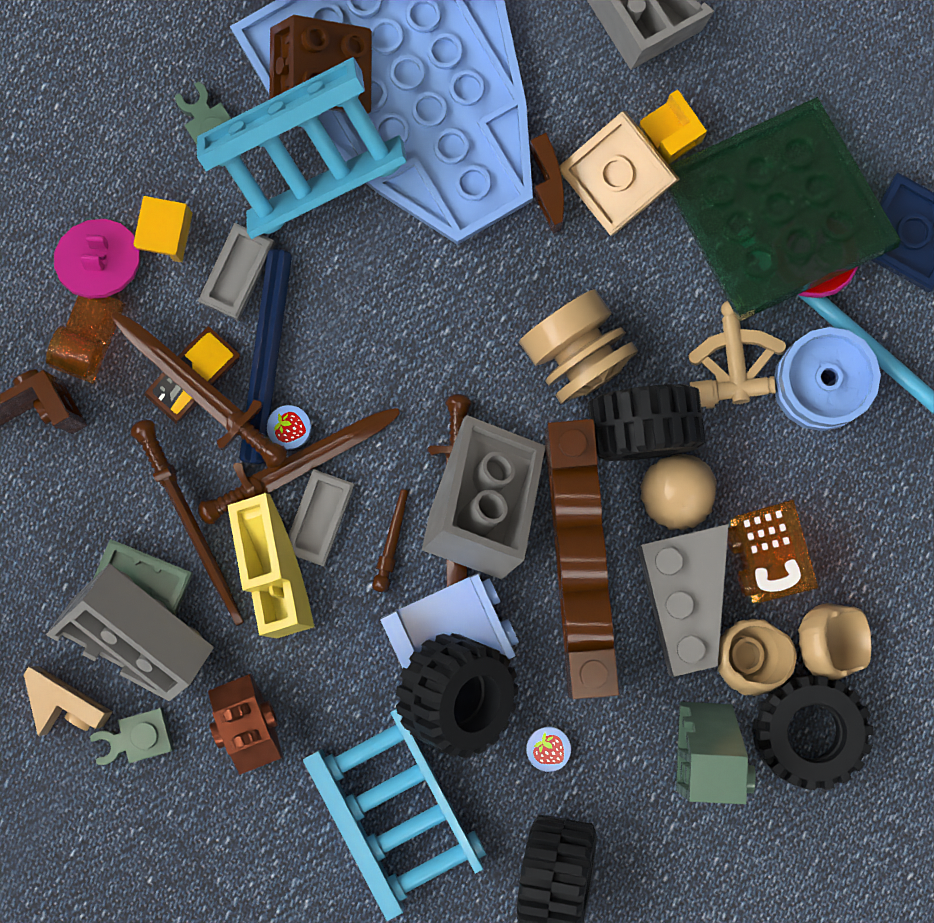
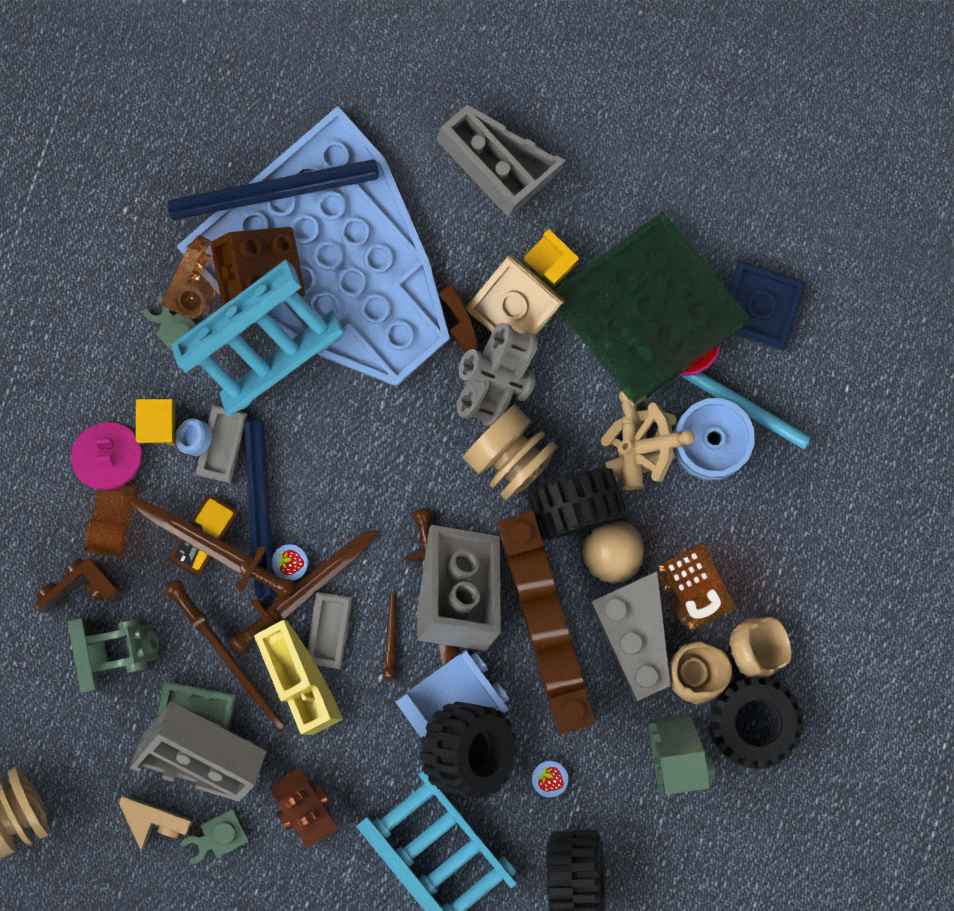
camera: 20 degrees left, 0 degrees up
none -> sand green tile [67,618,159,693]
none -> clear orange plate [161,234,217,318]
none -> light blue tile [175,418,212,456]
none -> light grey axle [457,323,538,427]
none -> tan piece [618,403,695,490]

